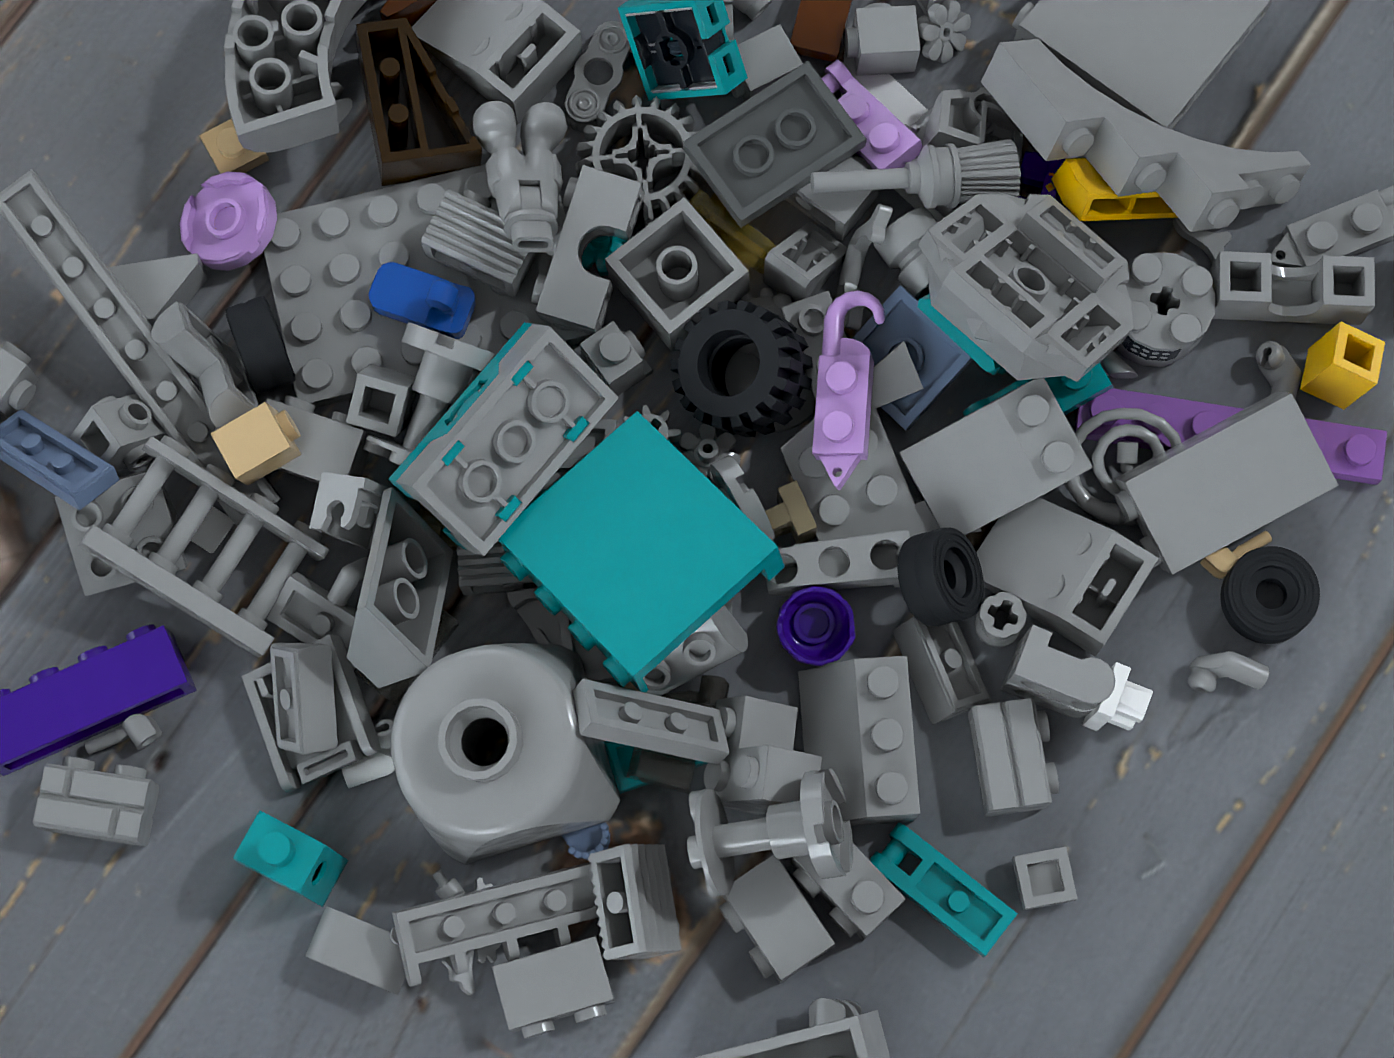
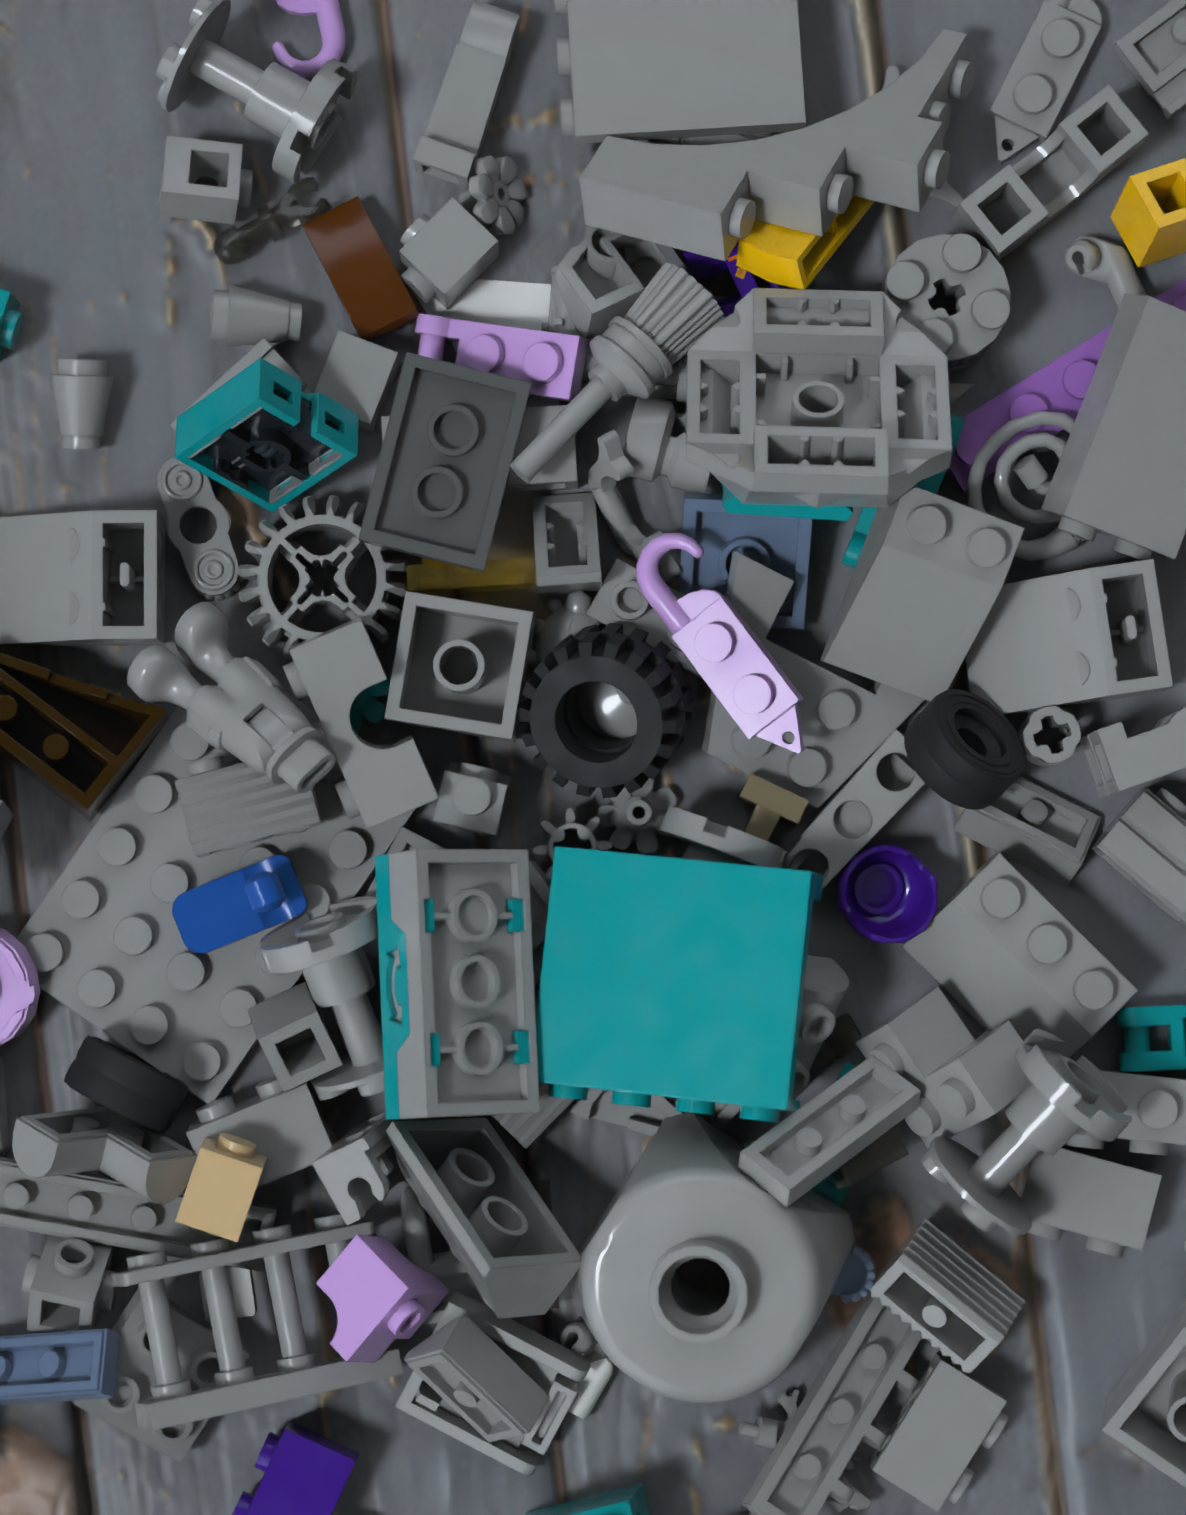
camera: 40 degrees left, 10 degrees up
none -> lavender brick [316,1234,450,1363]

